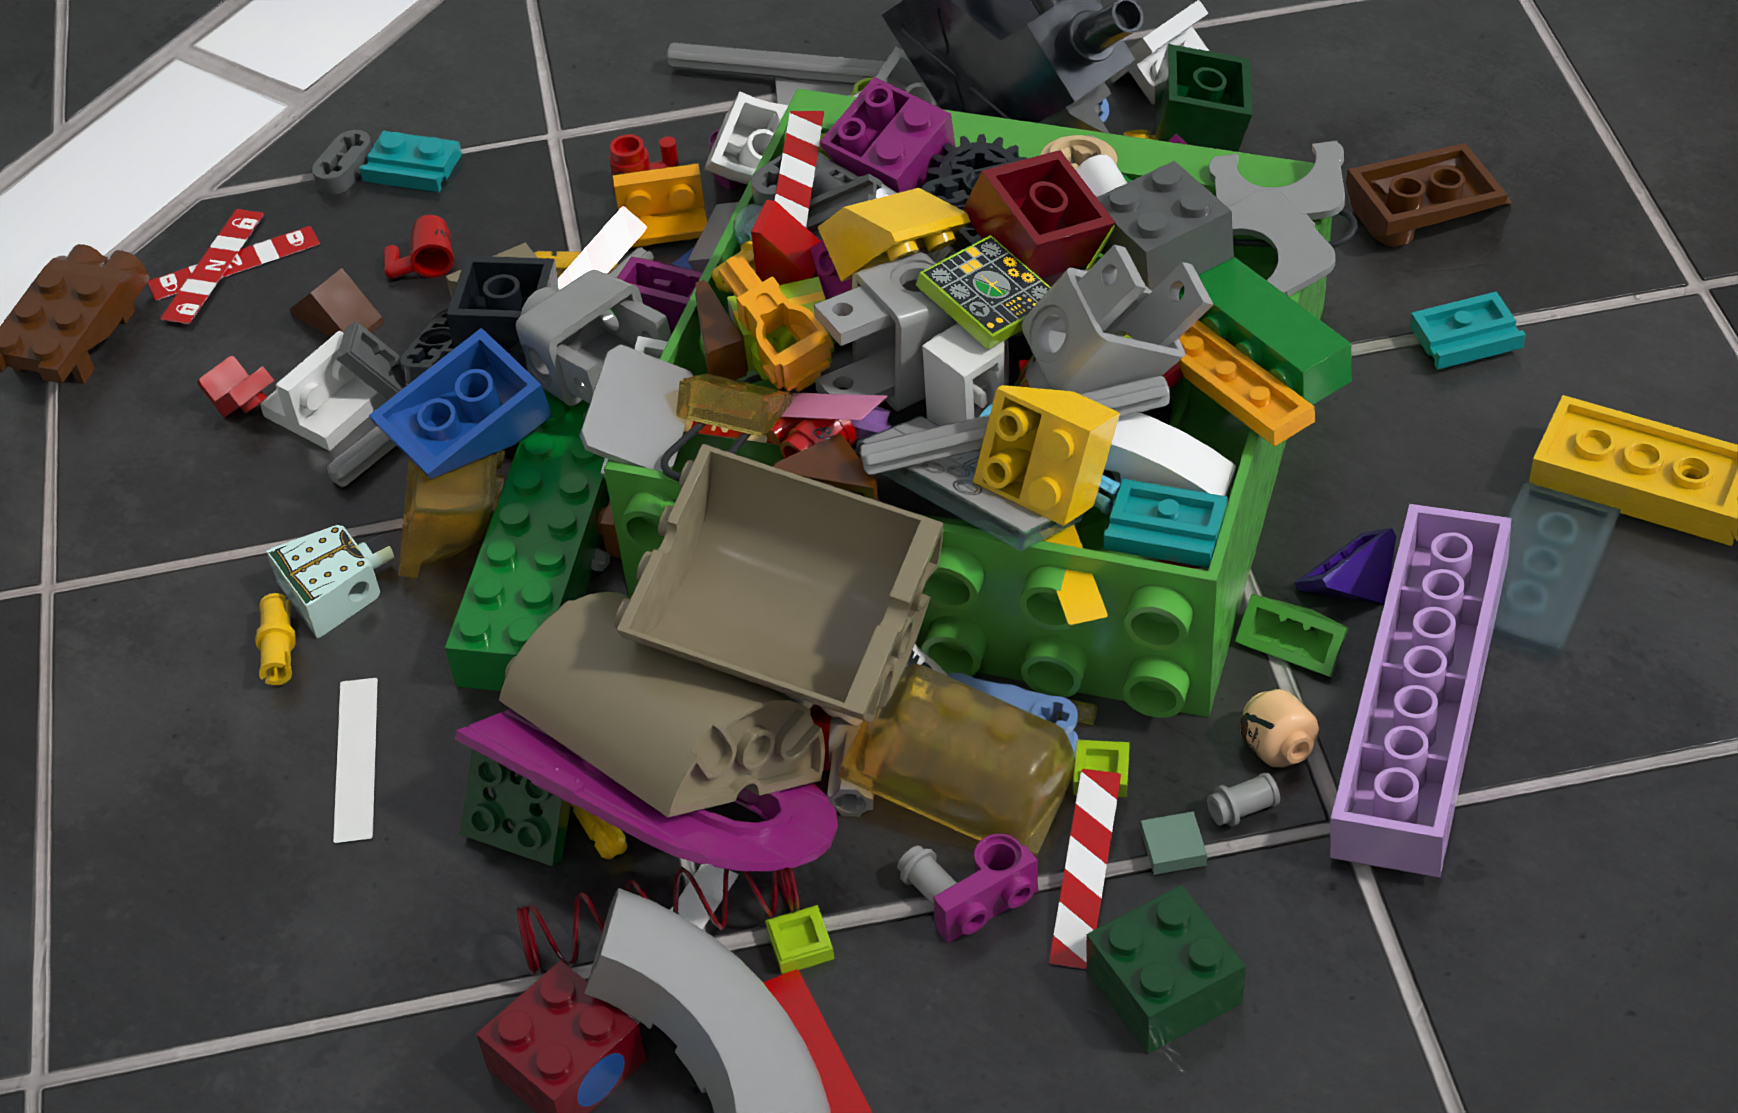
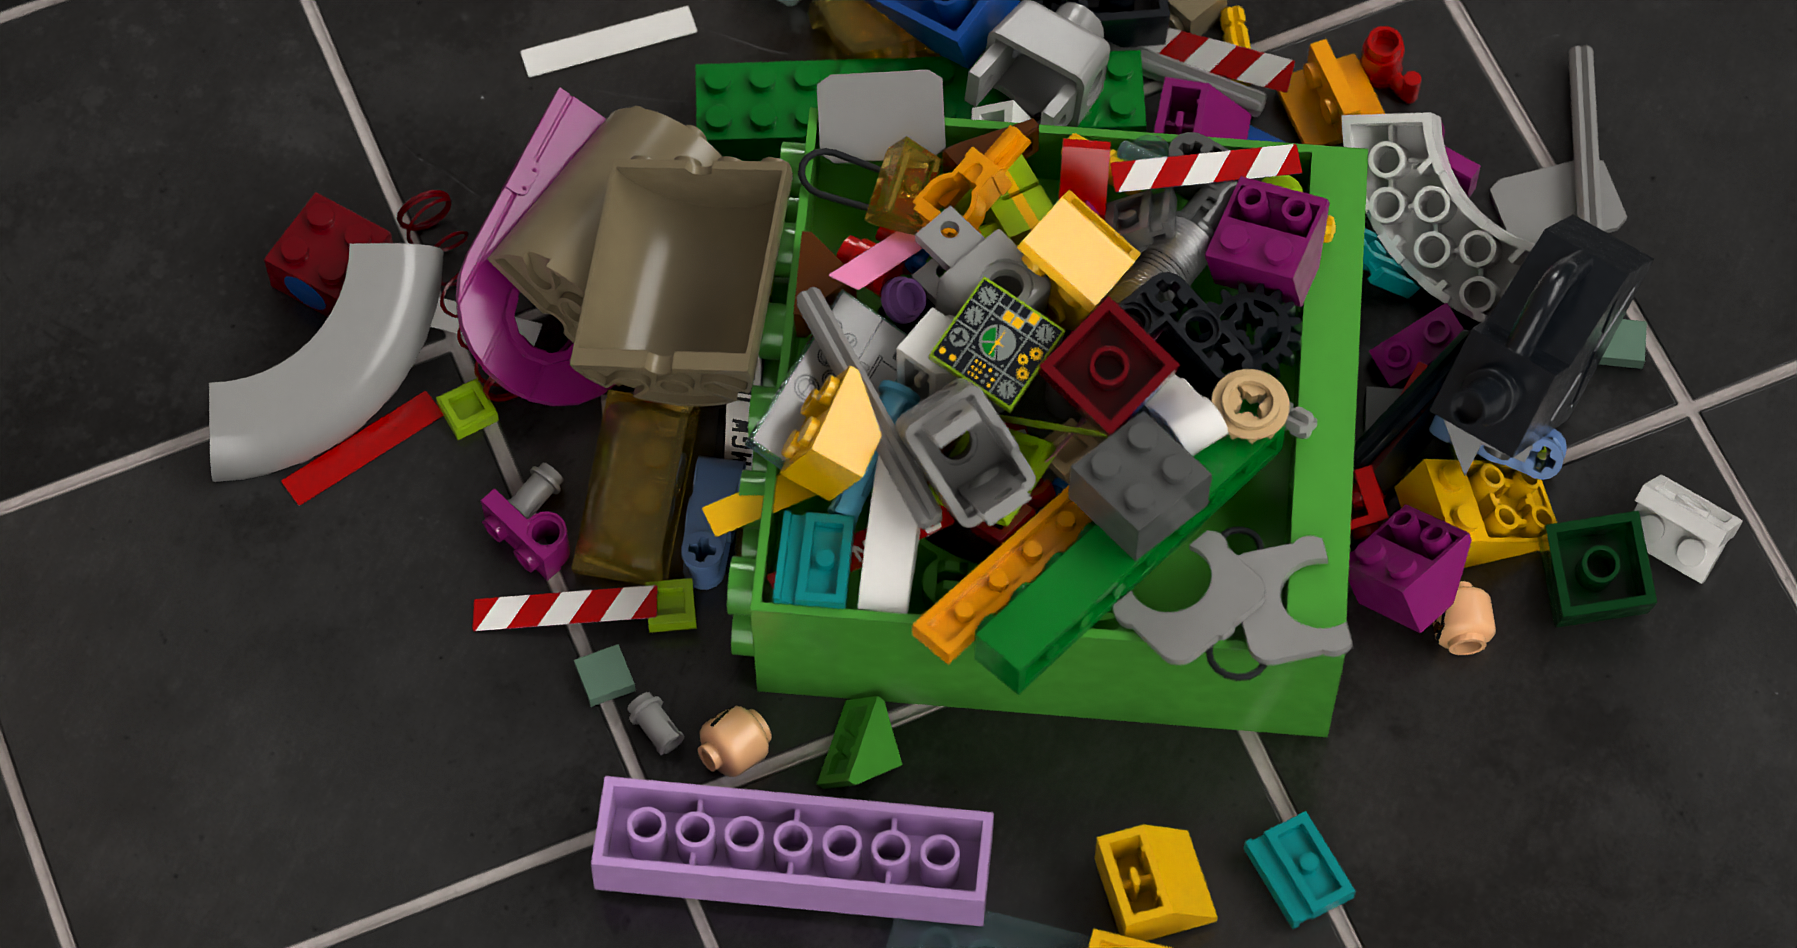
camera: 75 degrees right, 15 degrees up
dark green brick [1086,885,1246,1054] -> none
dark purple slope [1294,528,1397,604] -> none
reddish brown slope [1346,143,1512,247] -> none
none -> yellow slope [1095,824,1218,941]

